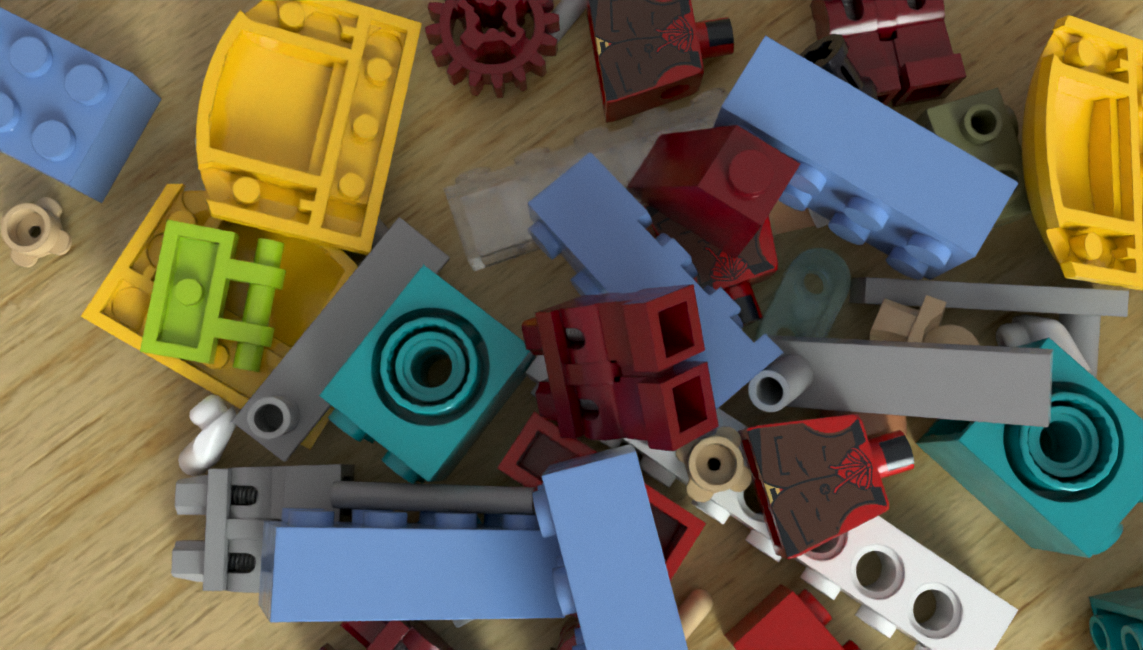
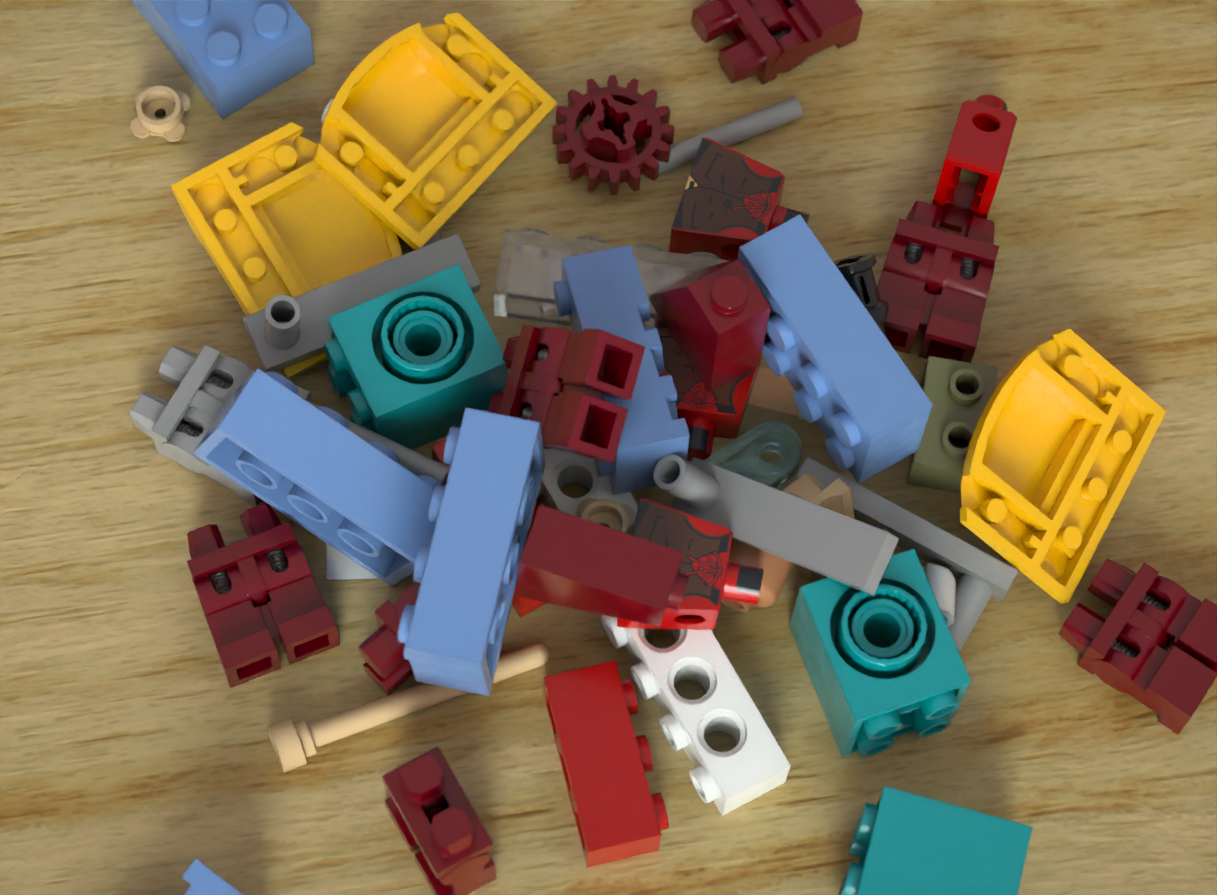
camera: 20 degrees right, 15 degrees down
lime plate [140,220,286,372] -> none
white arm [178,394,236,476] -> none
none -> dark red slope [516,504,690,627]

